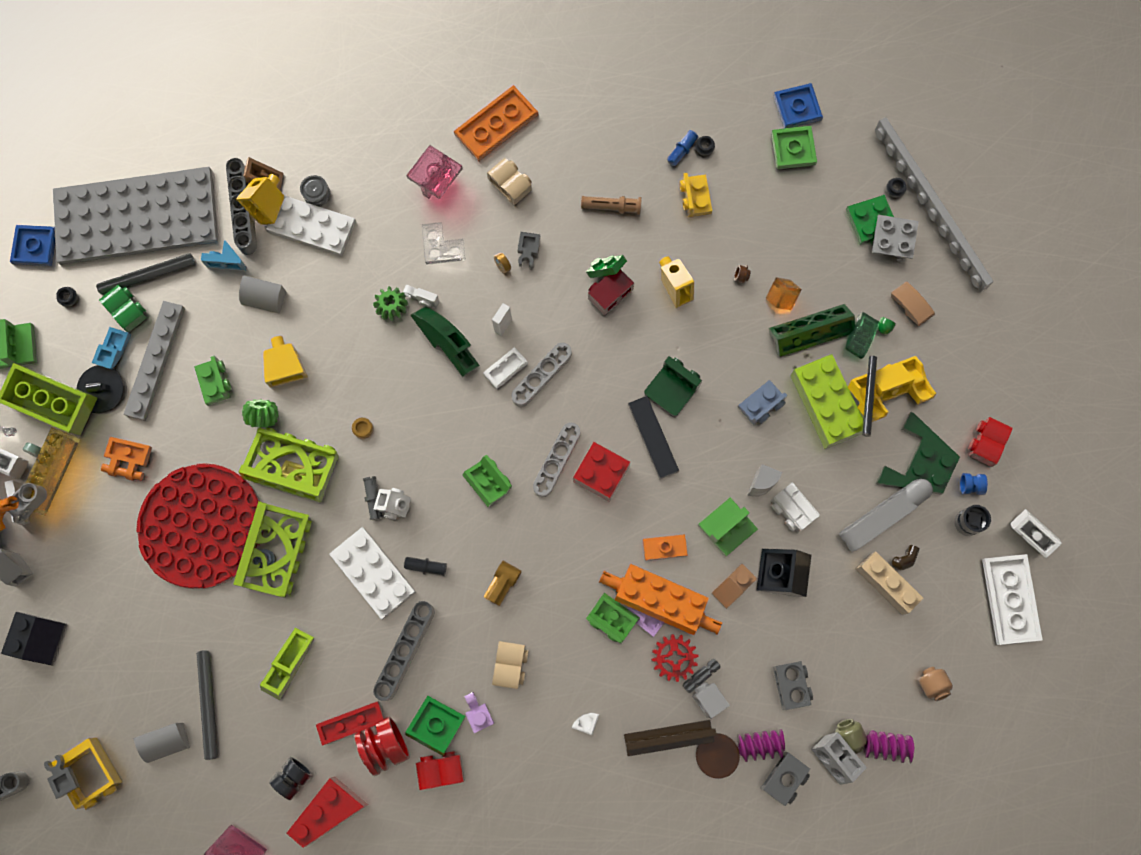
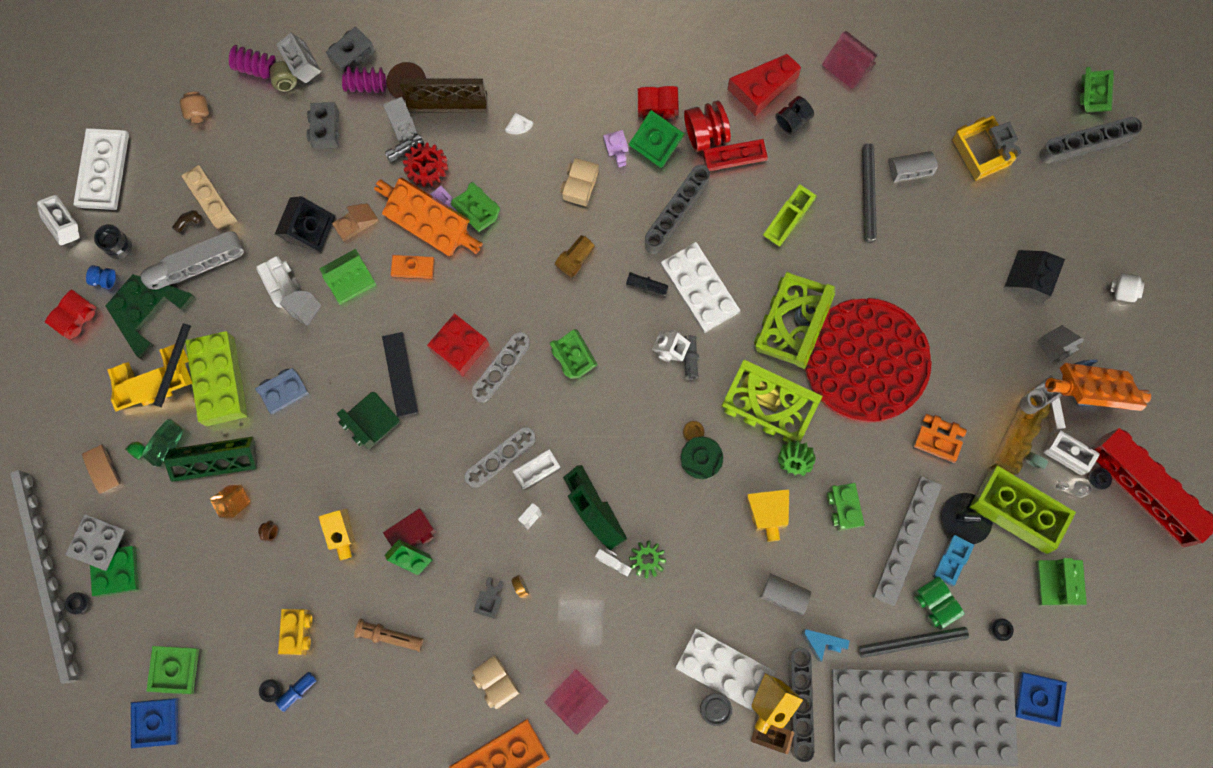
camera: 170 degrees left, 0 degrees up
none -> dark green tile [680,436,724,479]

